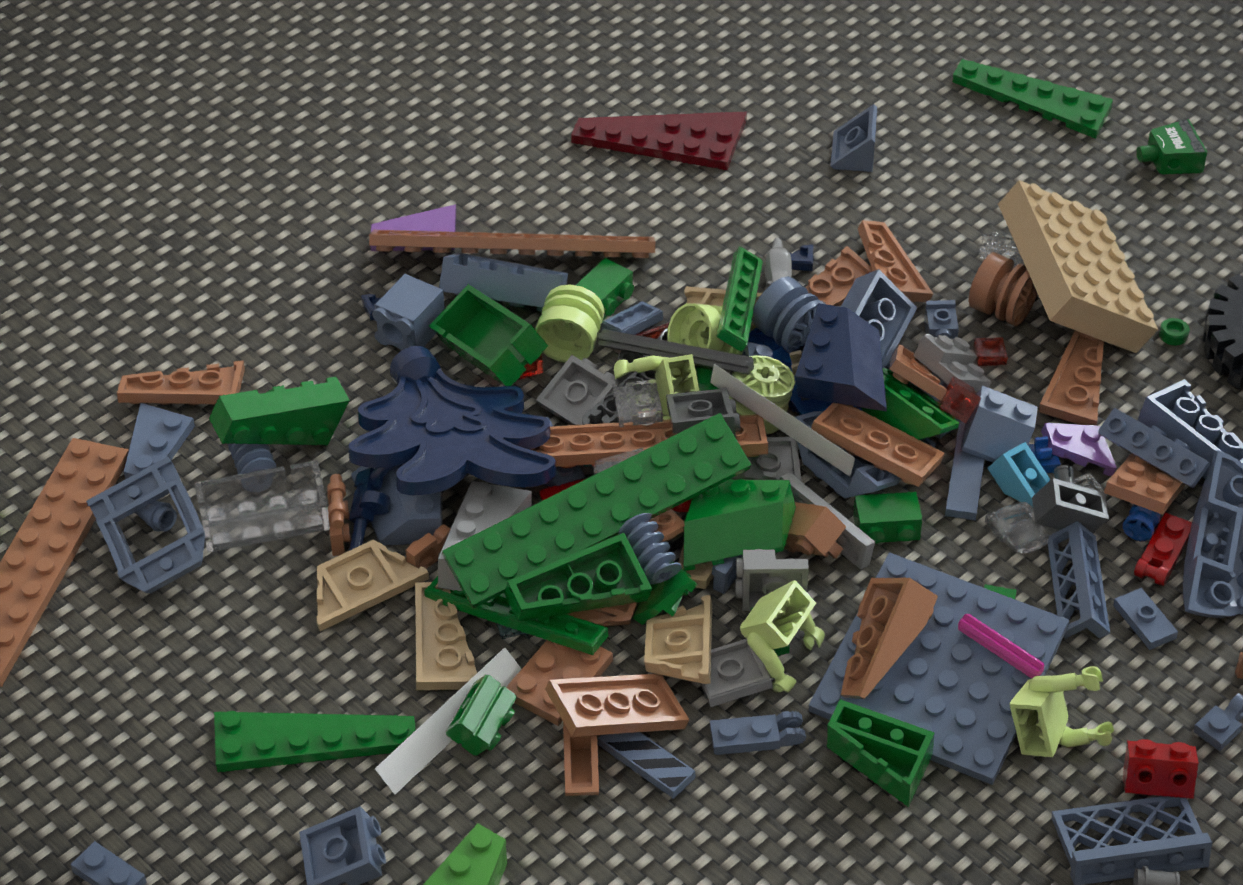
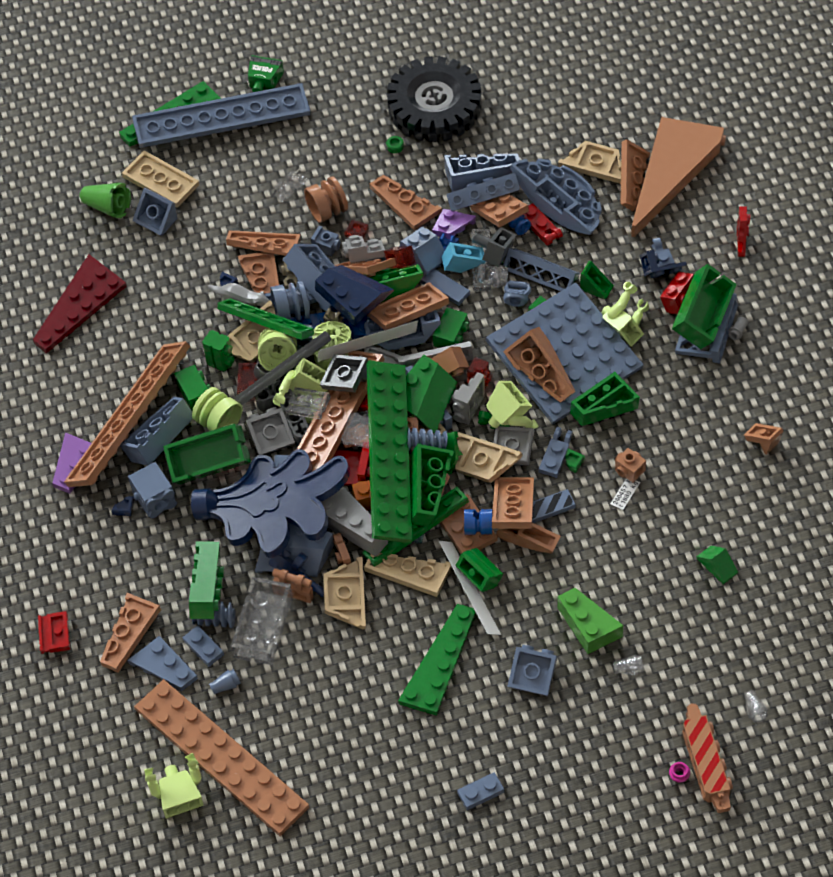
camera: 60 degrees left, 10 degrees up
sand blue wedge [86,456,205,593] -> none
sand blue plate [602,301,663,335] -> none
dark pink axle [958,614,1045,679] -> none
tan brick [998,180,1159,353] -> none
sand blue plate [1113,588,1178,650] -> none
none -> red plate [38,611,70,654]
none -> bright green cone [80,183,131,218]
none -> tan plate [122,151,199,208]
none -> sand blue plate [132,83,310,148]
none -> sand blue plate [182,626,224,667]
none -> green brick [202,330,235,372]
none -> blue wheel [464,509,492,535]
none -> clear red brick [467,357,492,388]
none -> sand blue piece [503,280,531,307]
none -> green tile [565,448,585,474]
none -> green slope [580,261,614,299]
none -> white sticker [610,478,640,510]
none -> nougat brick [615,448,646,483]
none -> dark blue bracket [640,249,687,279]
none -> green piece [672,264,737,349]

